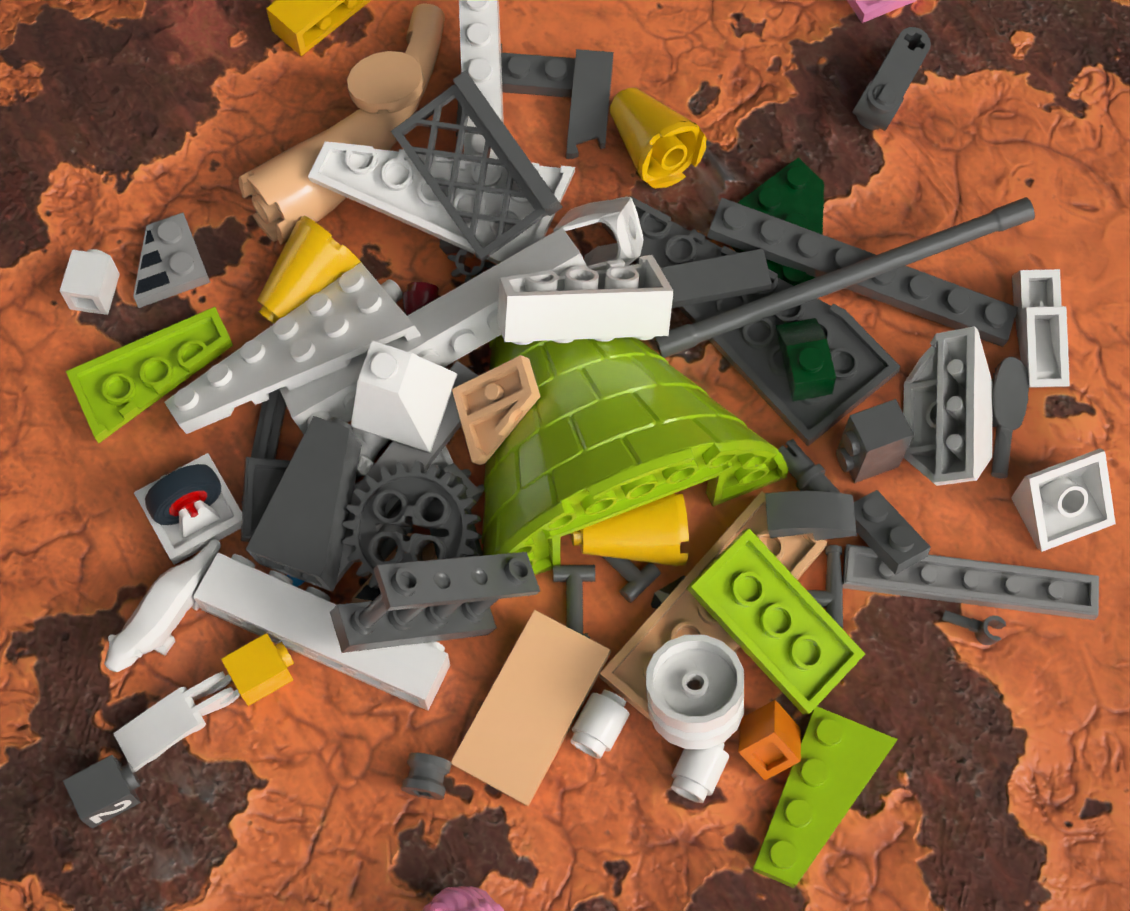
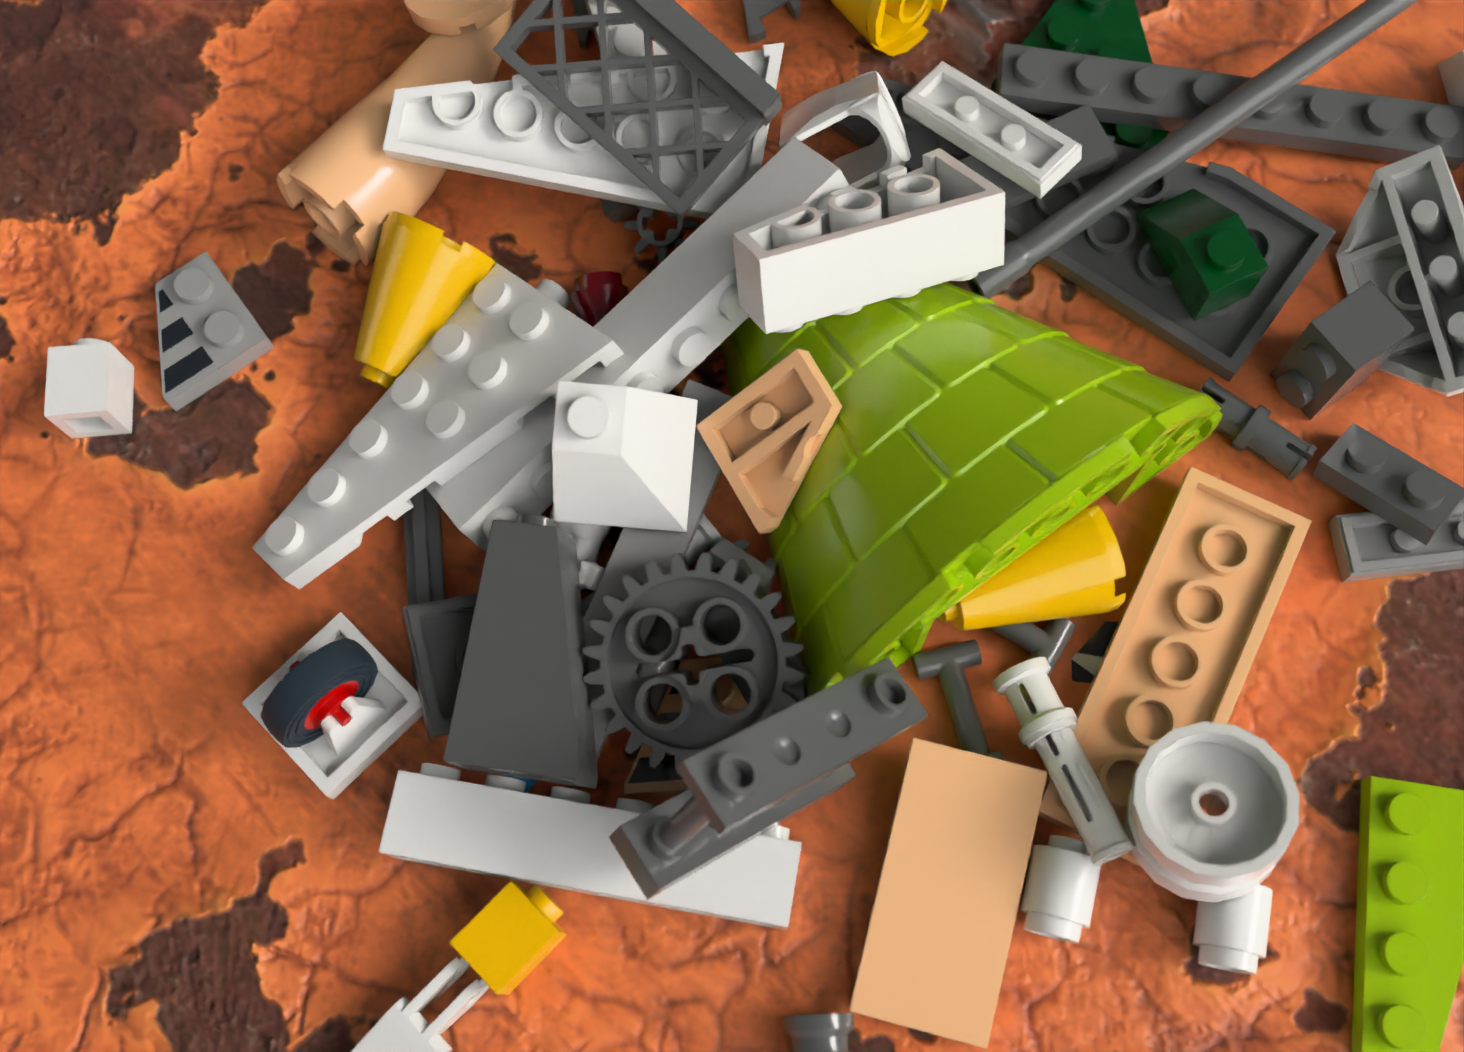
camera: 10 degrees left, 5 degrees up
lime wing [66,307,233,444] -> none
white animal [104,539,221,672] -> none
lime plate [686,528,865,715] -> none
orange panel [738,700,801,780] -> none
dark grey slope [765,491,857,541] -> none
dark grey piece [807,545,843,629] -> none
none -> white tile [902,61,1082,199]
none -> white pin [992,657,1135,866]

